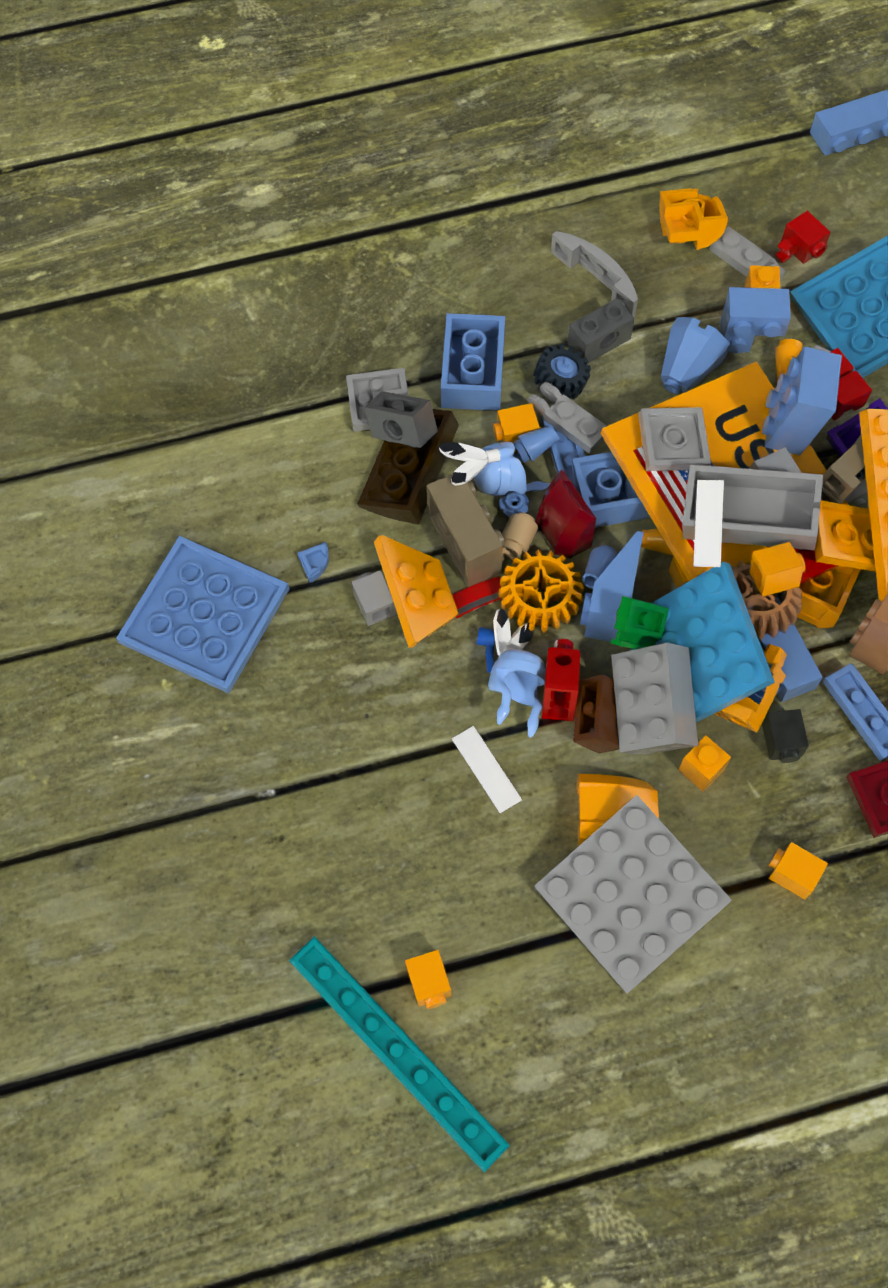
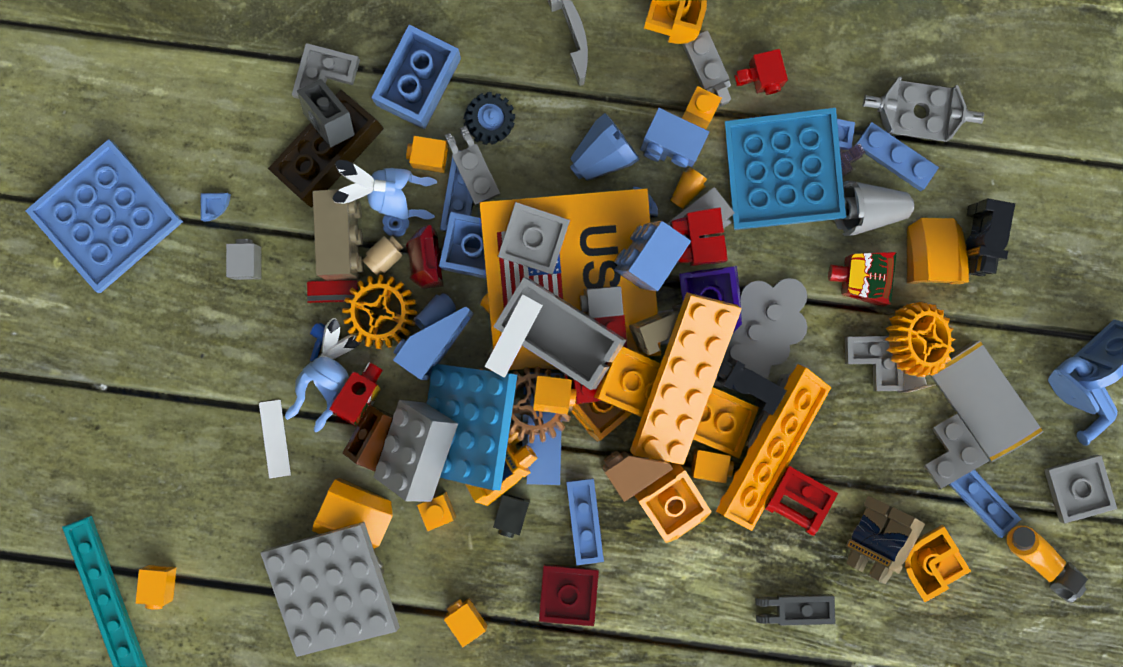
camera: 15 degrees right, 20 degrees up
light orange wing [374,535,458,648] -> none
medium blue cone [512,424,560,463] -> none
dark grey brick [567,298,635,363] -> none
green plate [610,596,669,649] -> none

